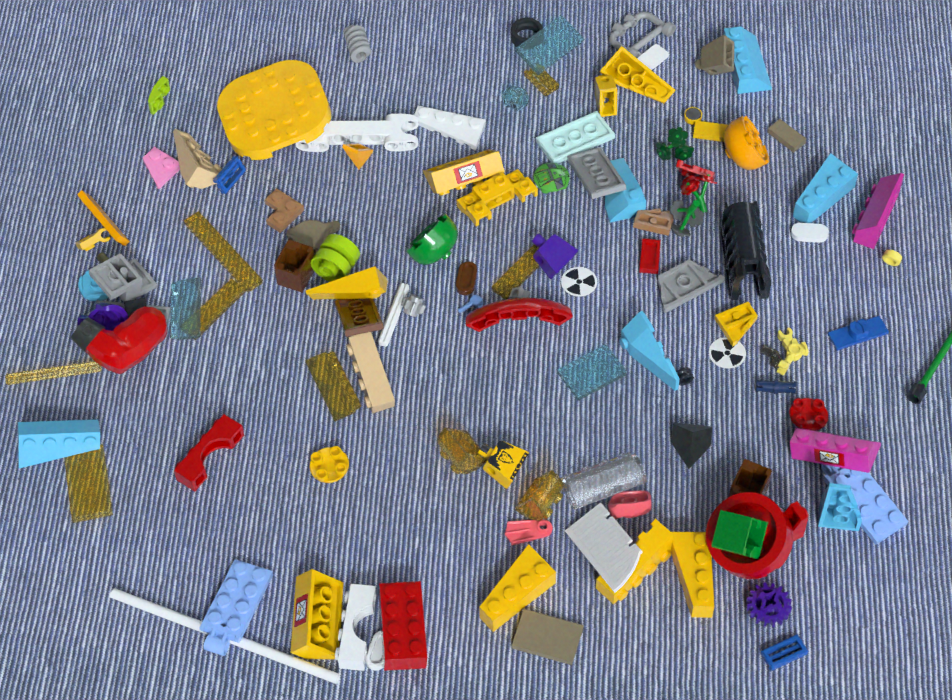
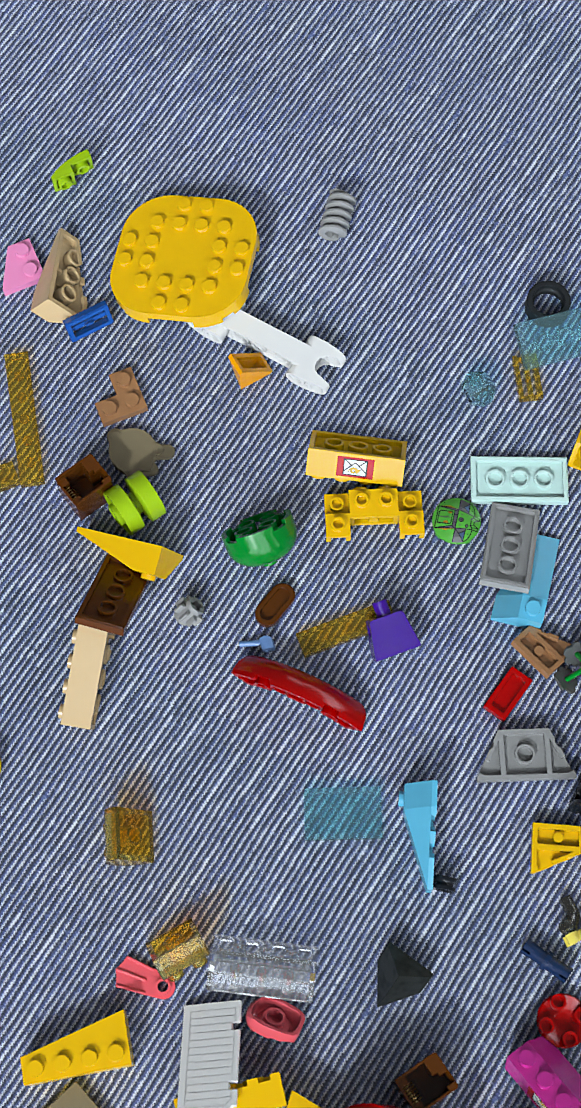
camera: 30 degrees right, 15 degrees up
clear yellow windscreen [305,351,361,422] -> none
white axle [378,283,409,347] -> none
white wing [413,106,486,150] -> none
torso [478,441,529,489] -> none
light grey piece [509,287,530,299] -> none
white sticker [561,267,597,296] -> none
white sticker [709,337,746,369] -> none

